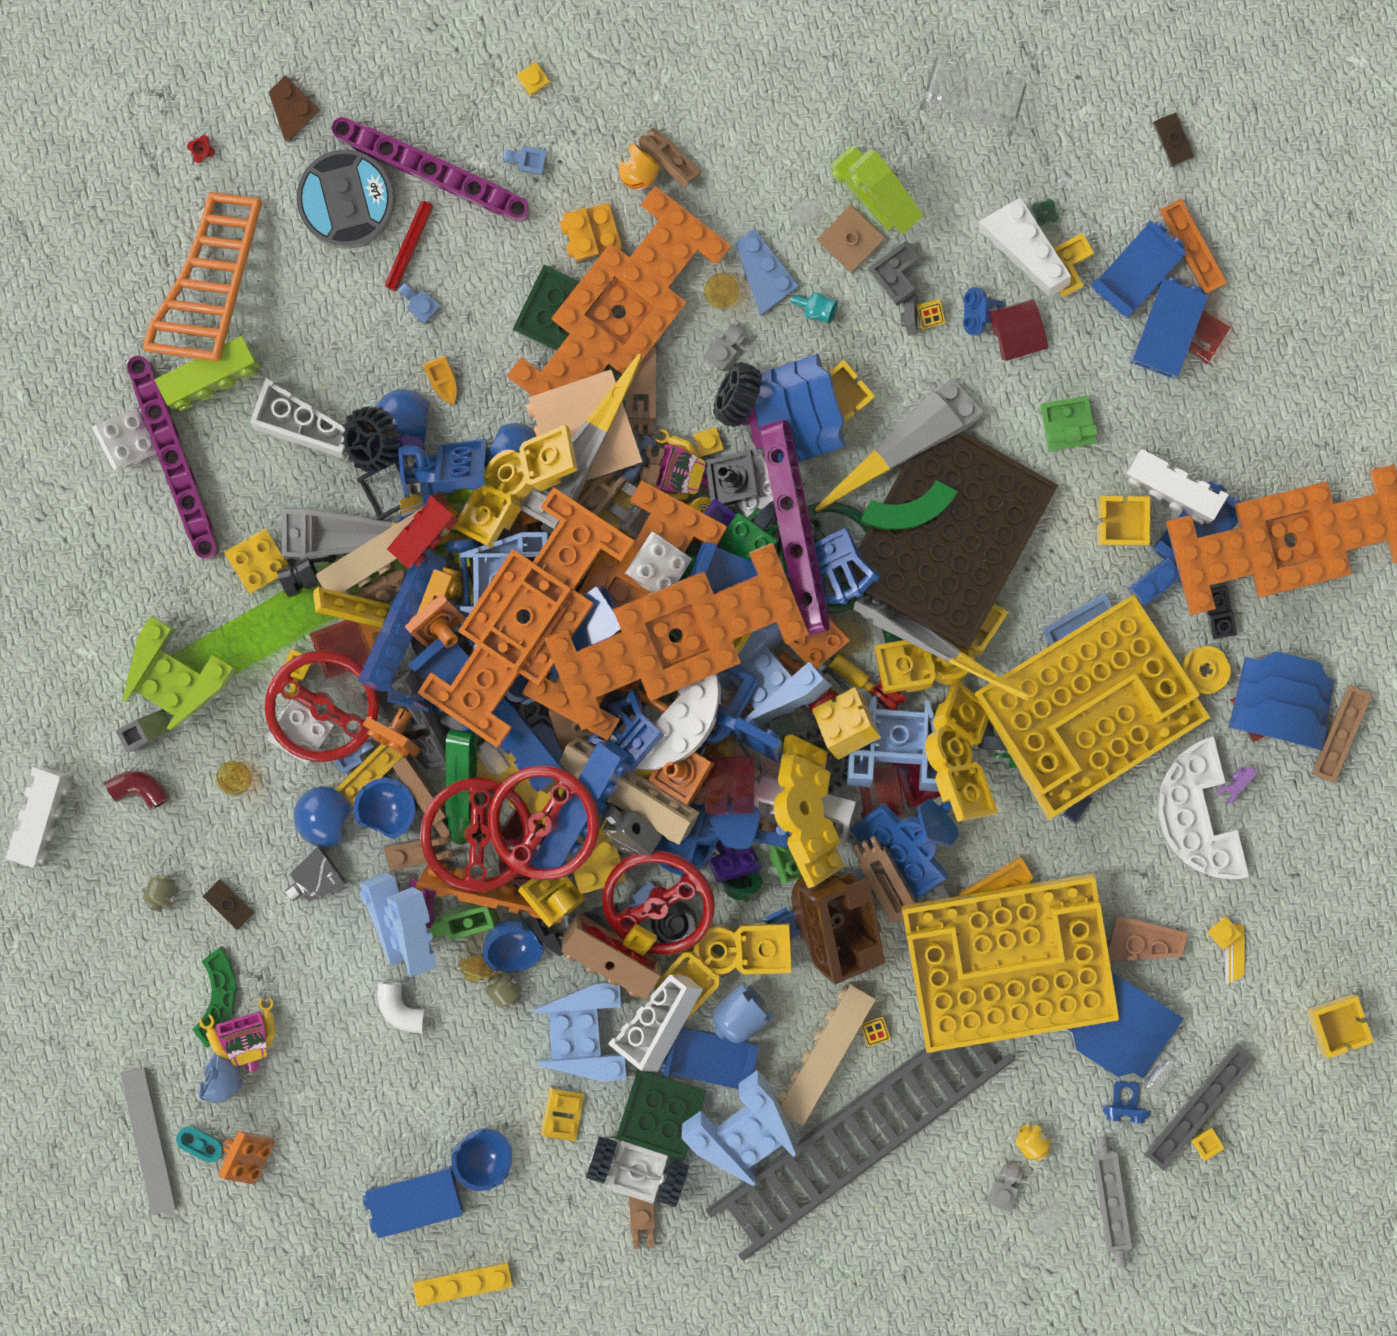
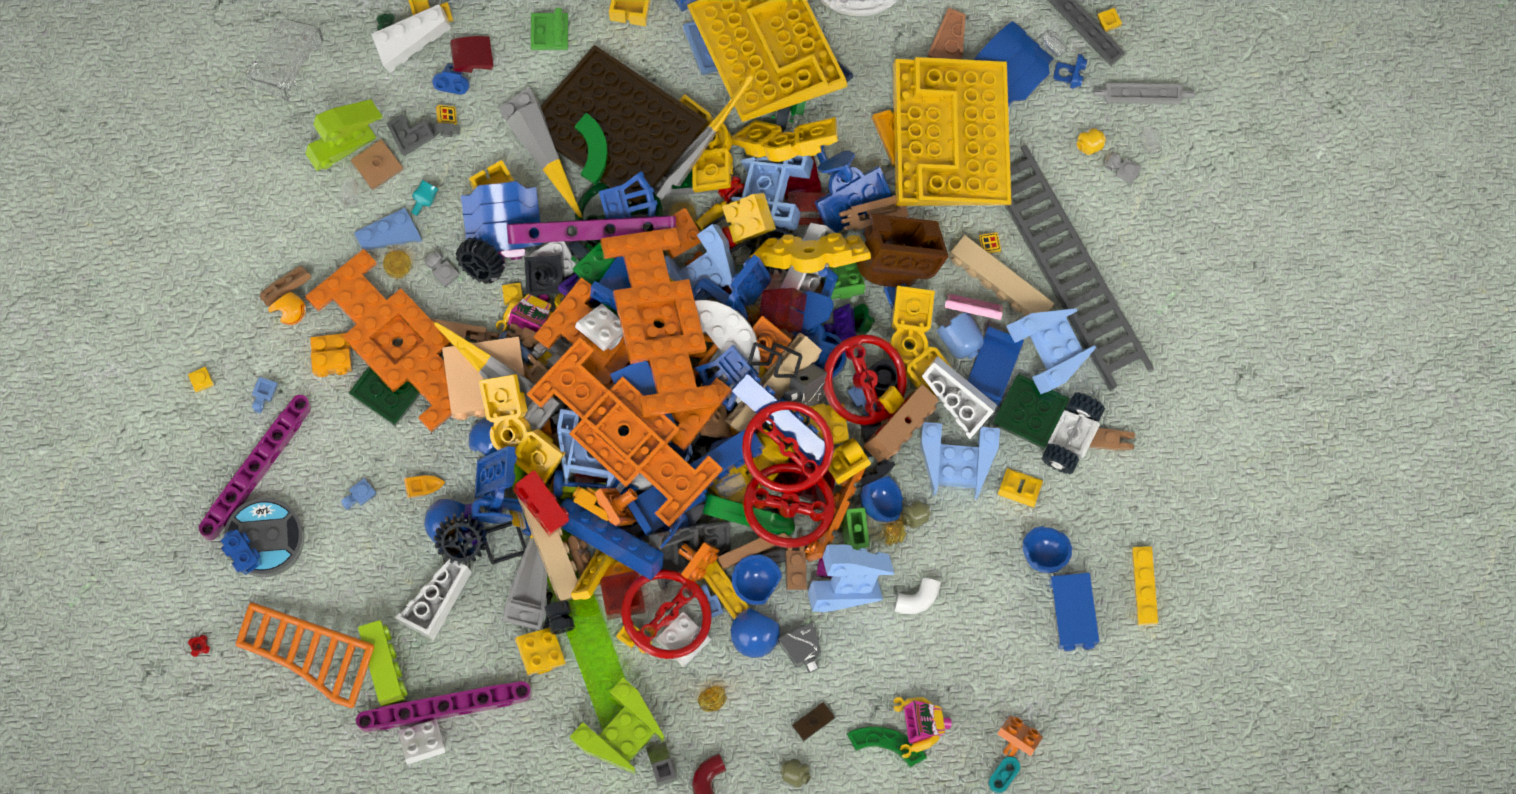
camera: 80 degrees left, 15 degrees down
medium blue cylinder [198,1054,243,1103] -> none
reddish brown wing [268,75,320,143] -> none
red axle [385,201,433,291] -> none
none -> blue brick [220,529,262,575]
none -> black piece [748,342,802,378]
none -> bright pink tile [945,294,1003,320]

